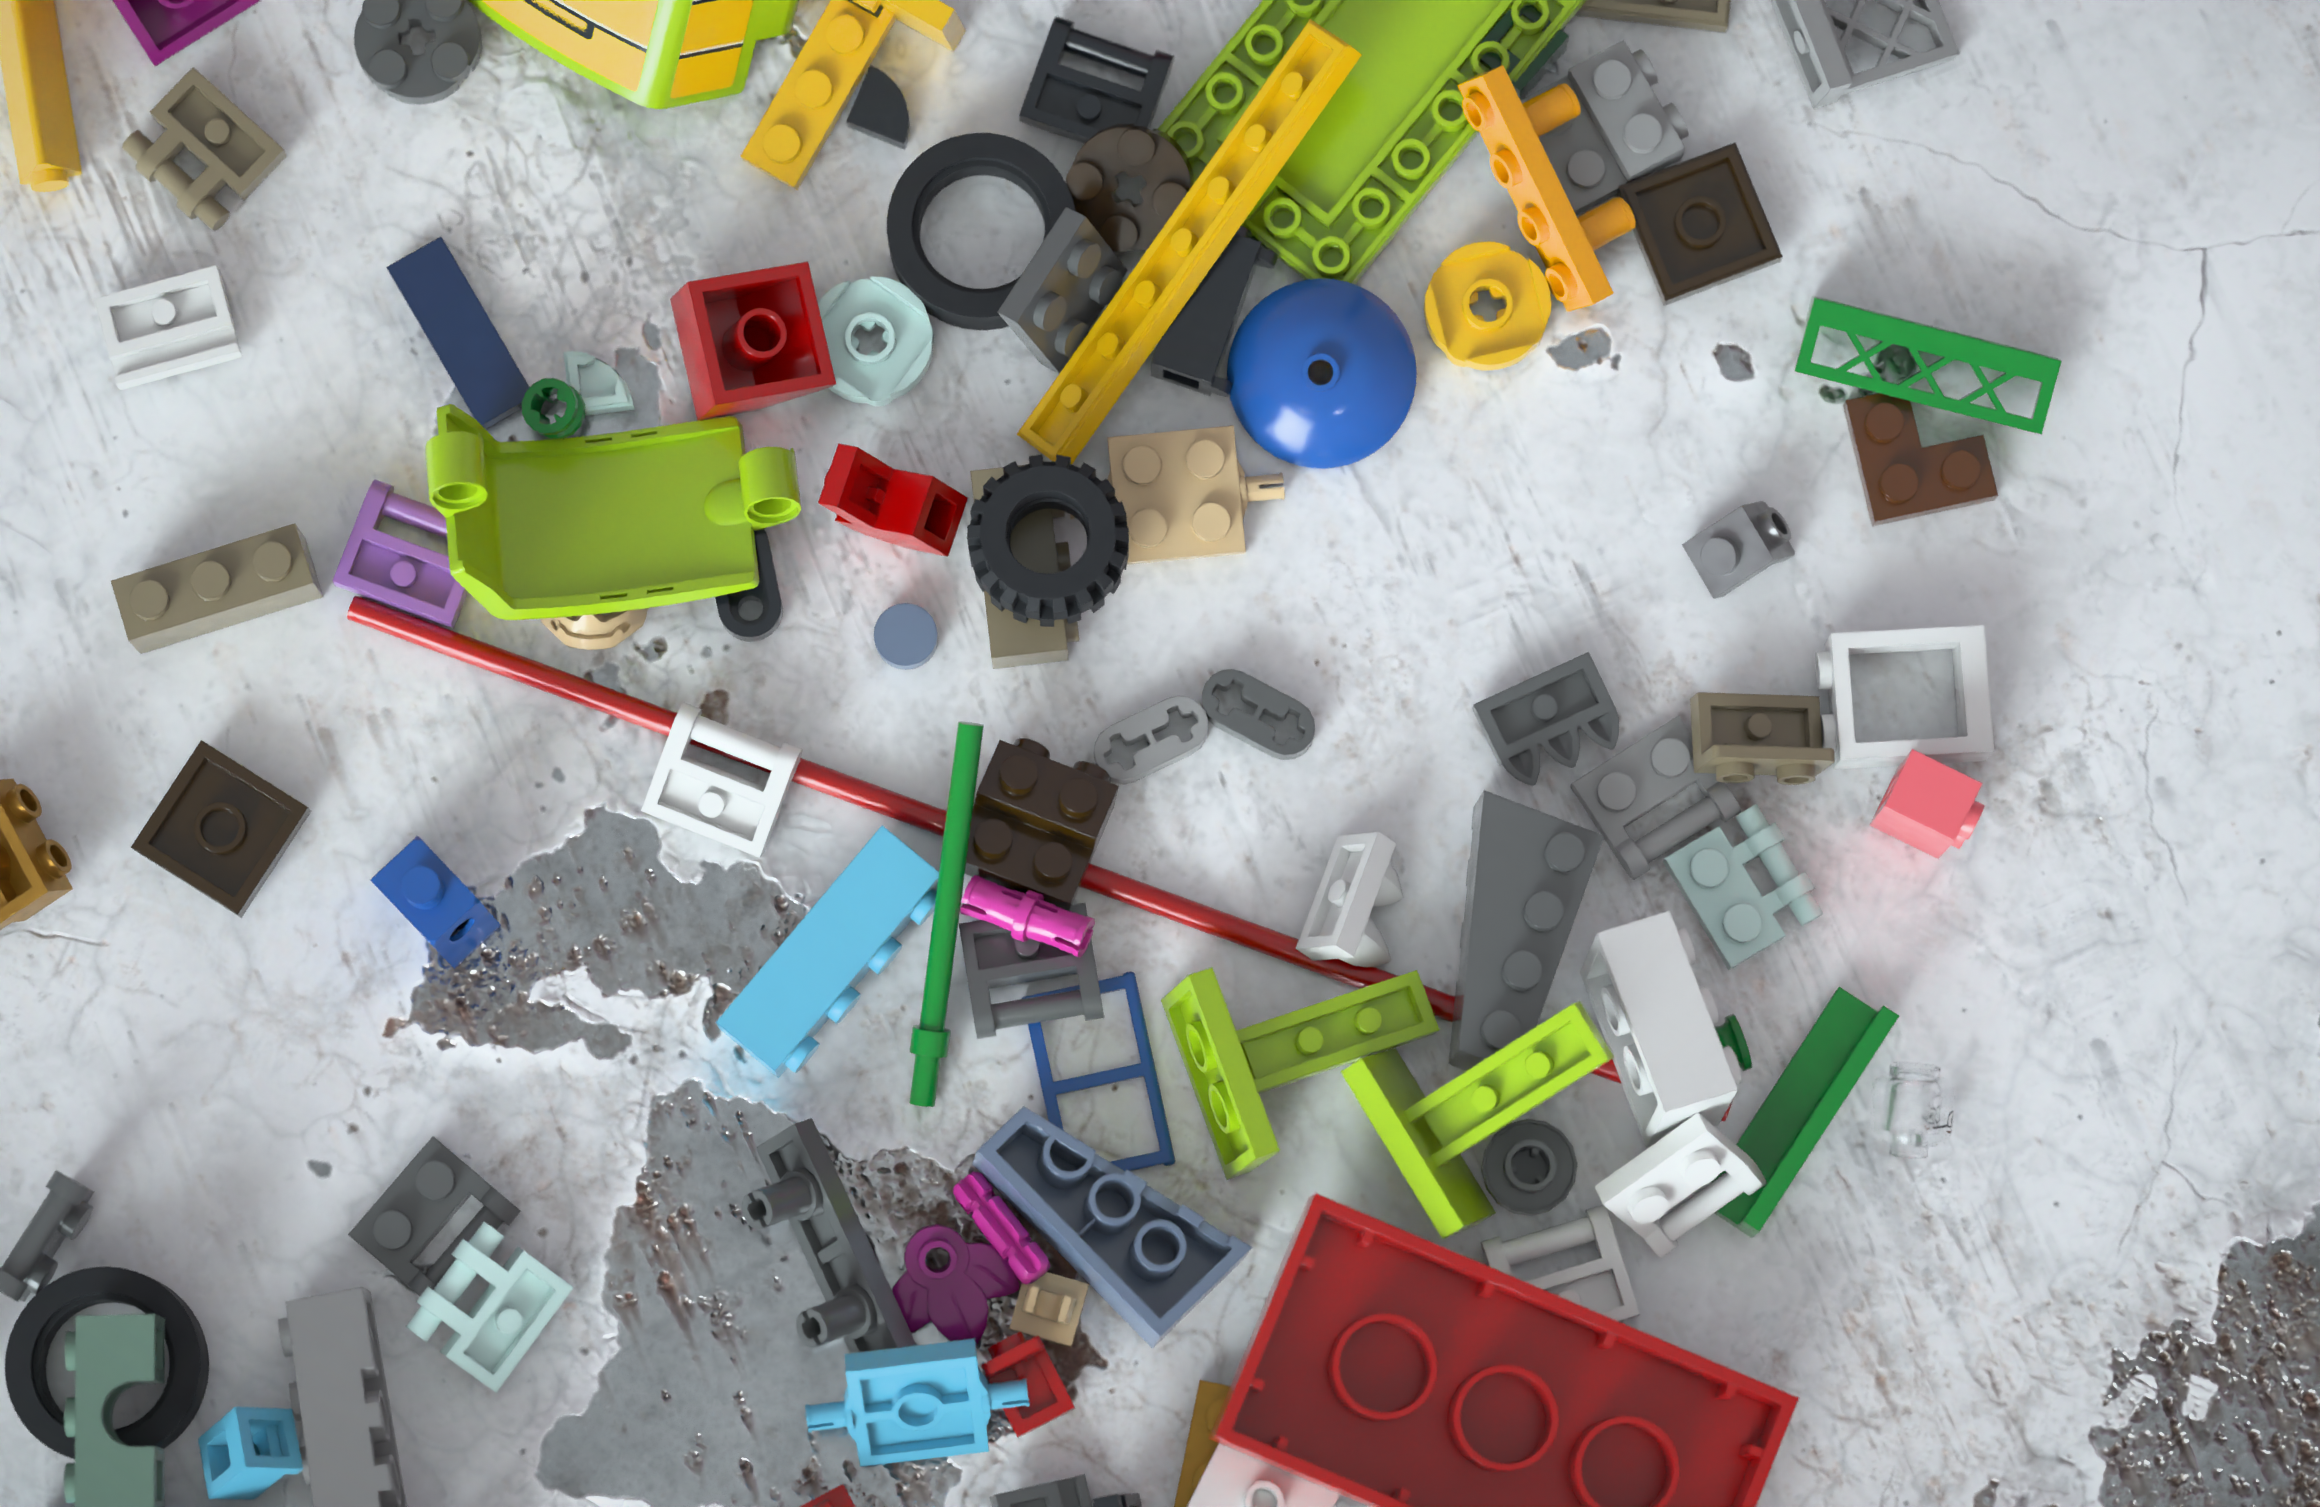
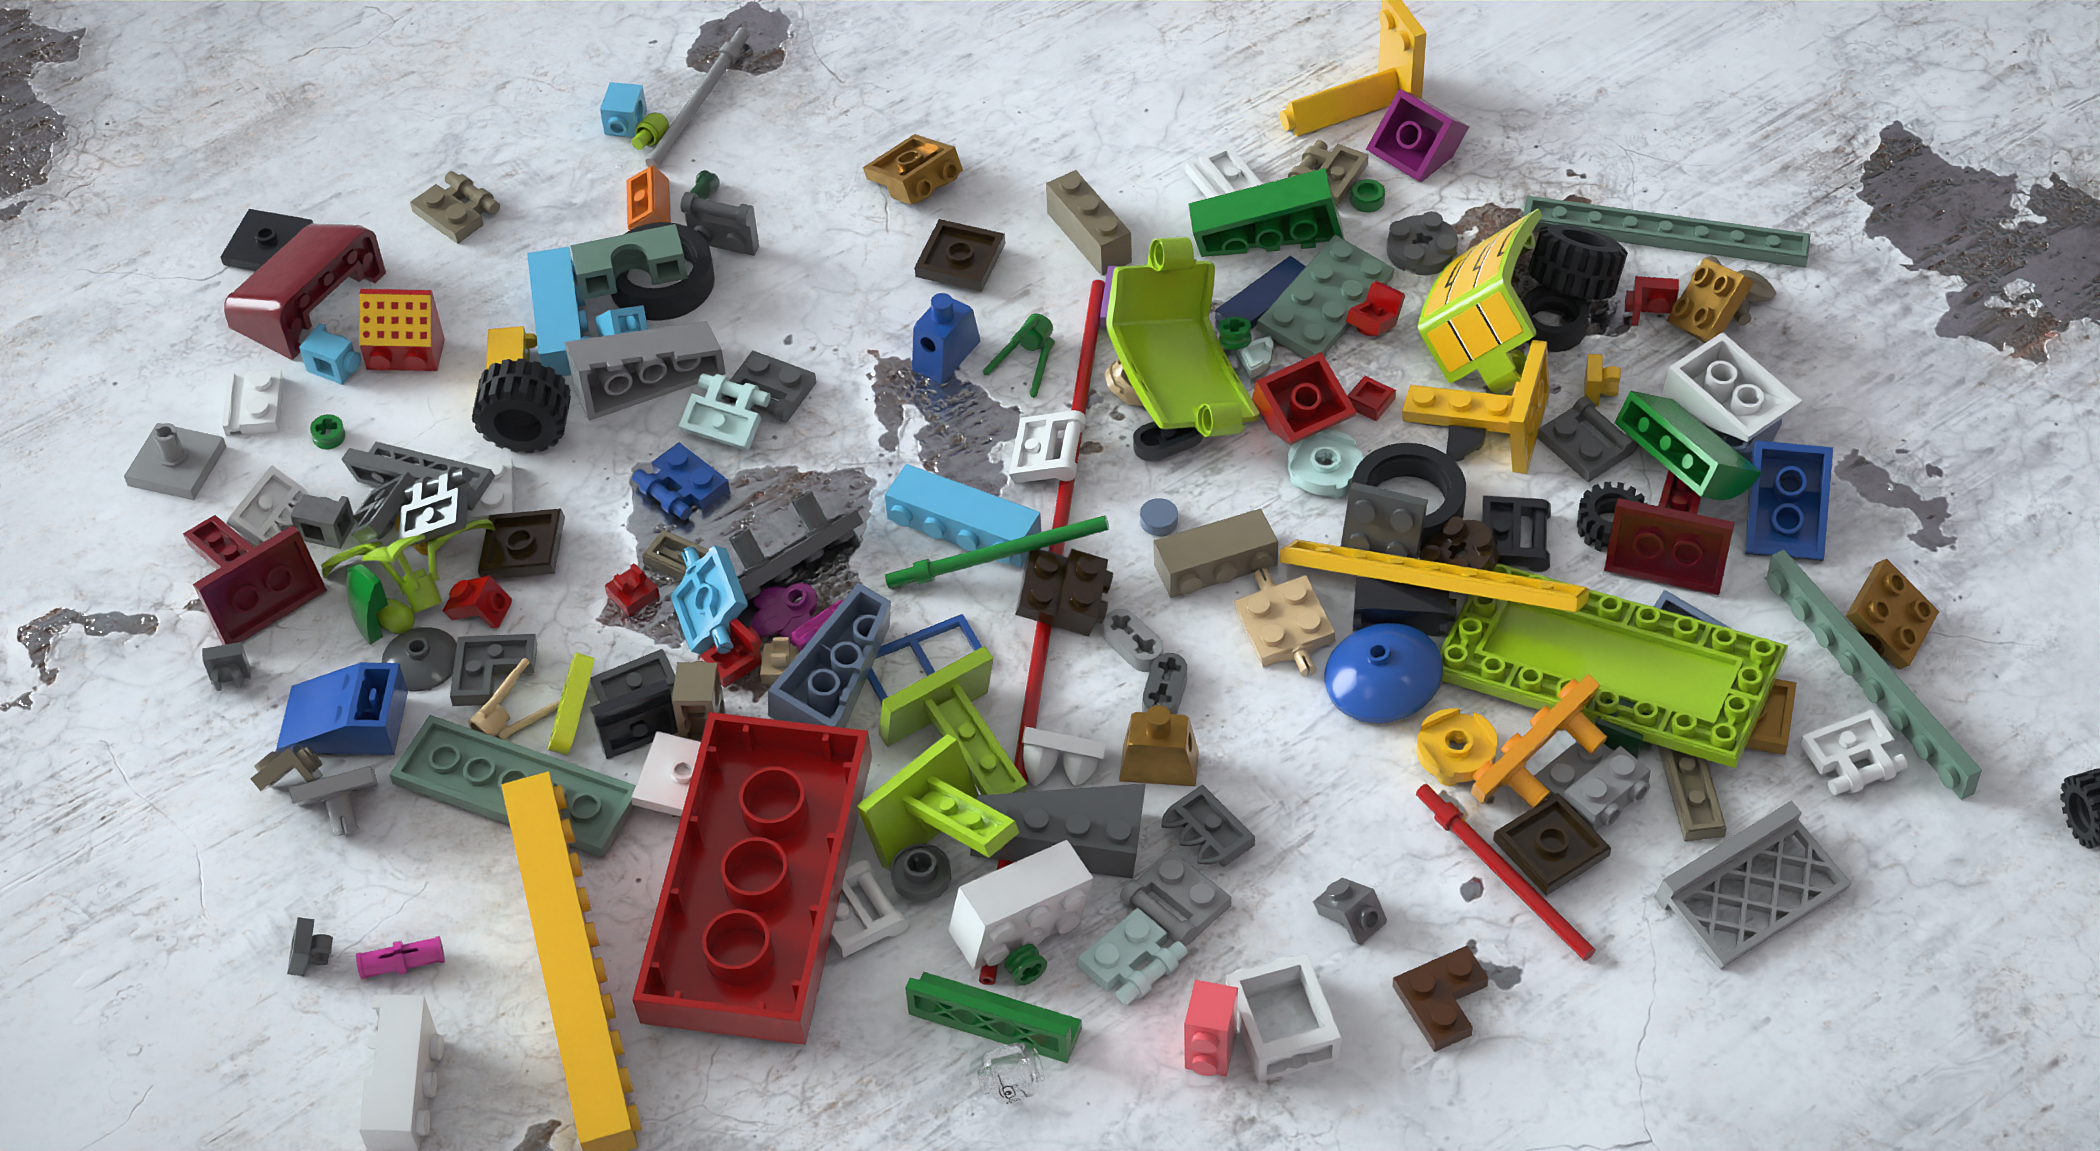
camera: 80 degrees right, 30 degrees down
red brick [818,443,968,557] -> none
dark grey plate [959,903,1104,1039] -> none
dark pink pin [960,875,1095,957] -> none
black tyre [967,454,1129,627] -> none
white plate [1595,1113,1766,1257] -> none
dark tan bracket [1690,692,1835,785] -> none
green fence [1794,296,2061,435] -> none
none -> blue plate [632,442,730,520]
none -> dark tan tile [642,529,709,580]
none -> dark tan brick [672,661,726,742]
none -> green plant [983,313,1055,398]
none -> pearl gold torso [1119,705,1199,786]
none -> green wedge [1188,168,1345,257]
none -> sand green plate [1256,235,1395,359]
none -> red bracket [1345,281,1405,336]
none -> red tile [1348,375,1396,422]
none -> green tile [1350,179,1385,212]
none -> red bar [1416,784,1596,961]

